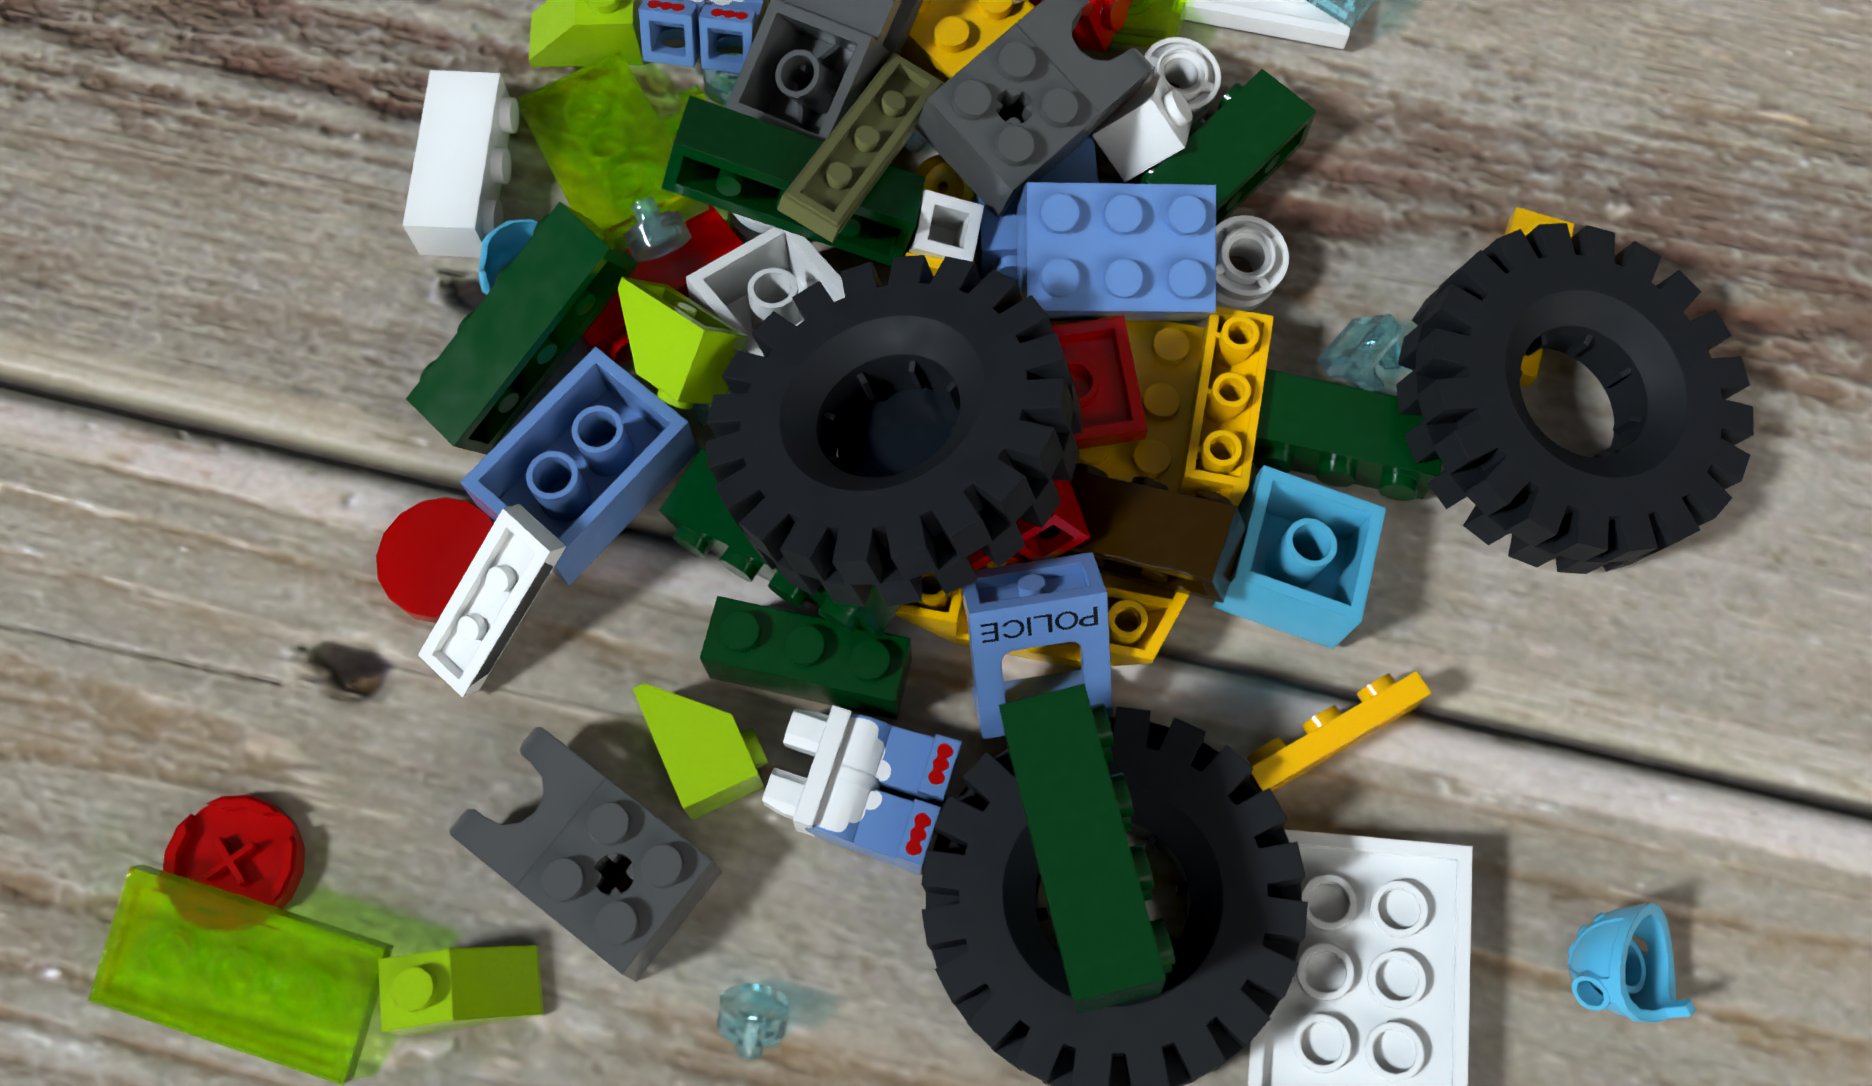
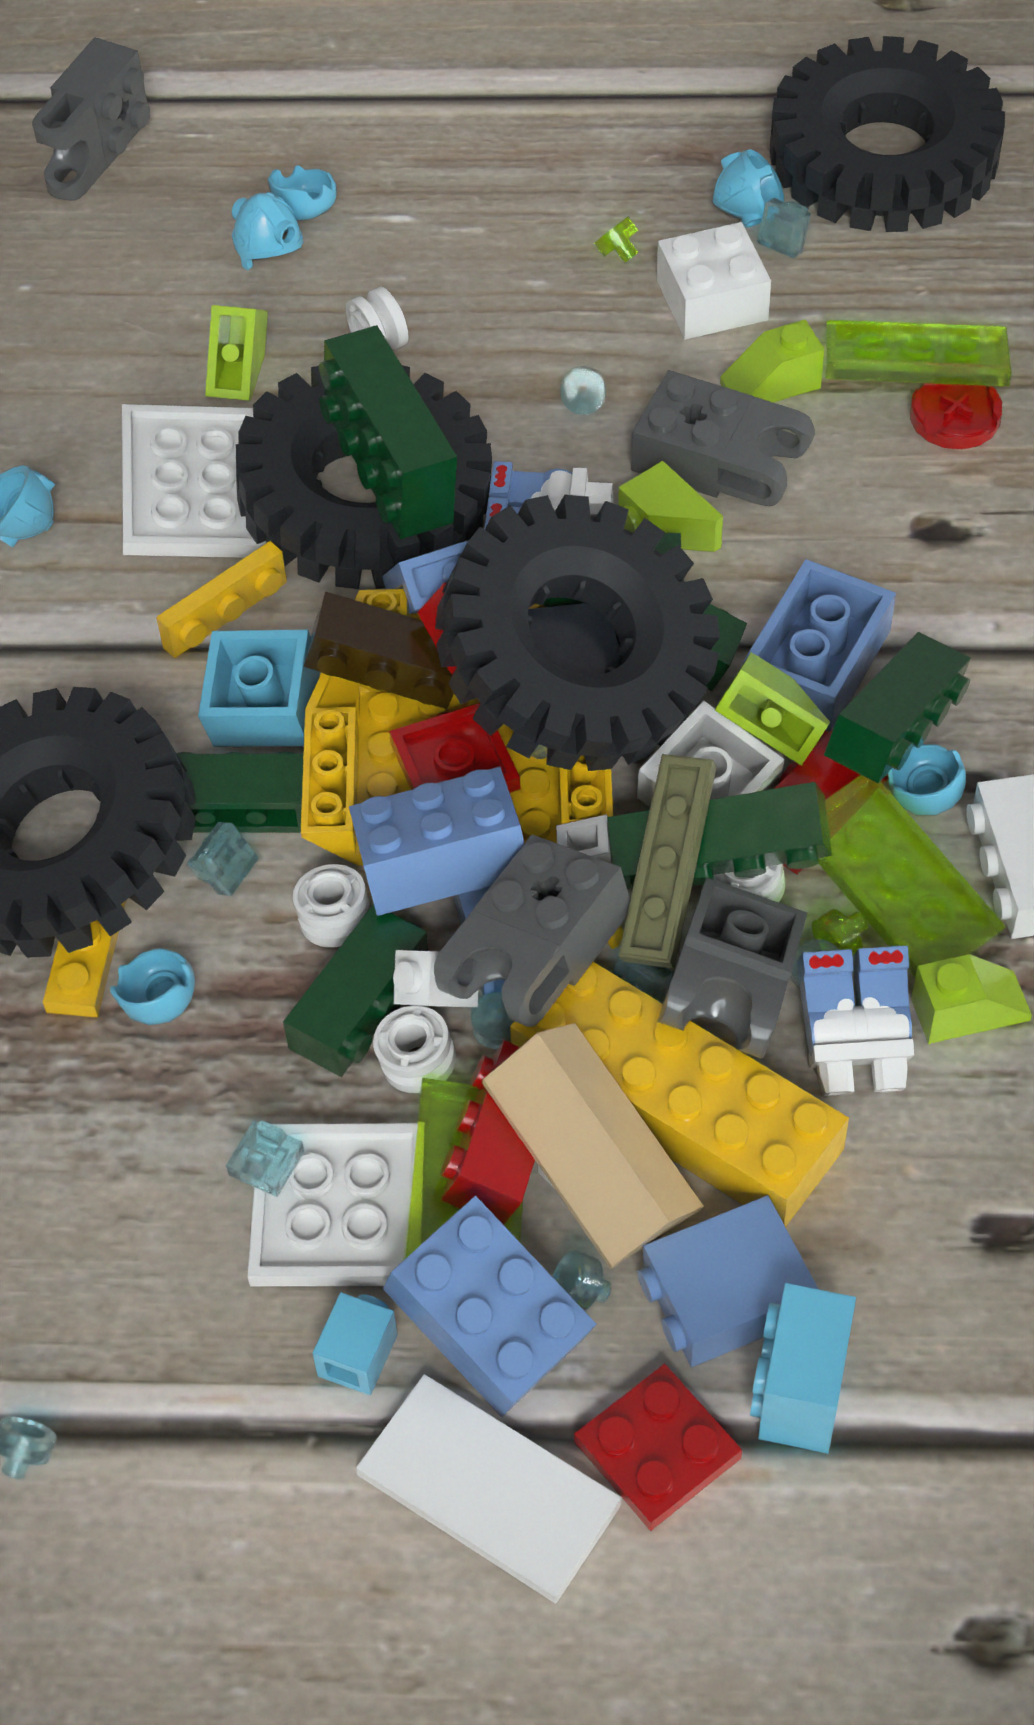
camera: 170 degrees right, 15 degrees down
red tile [376,497,494,623] -> none
white plate [418,504,566,697] -> none
clear light blue tile [624,197,691,262] -> none
none -> medium azure hair [110,948,195,1025]

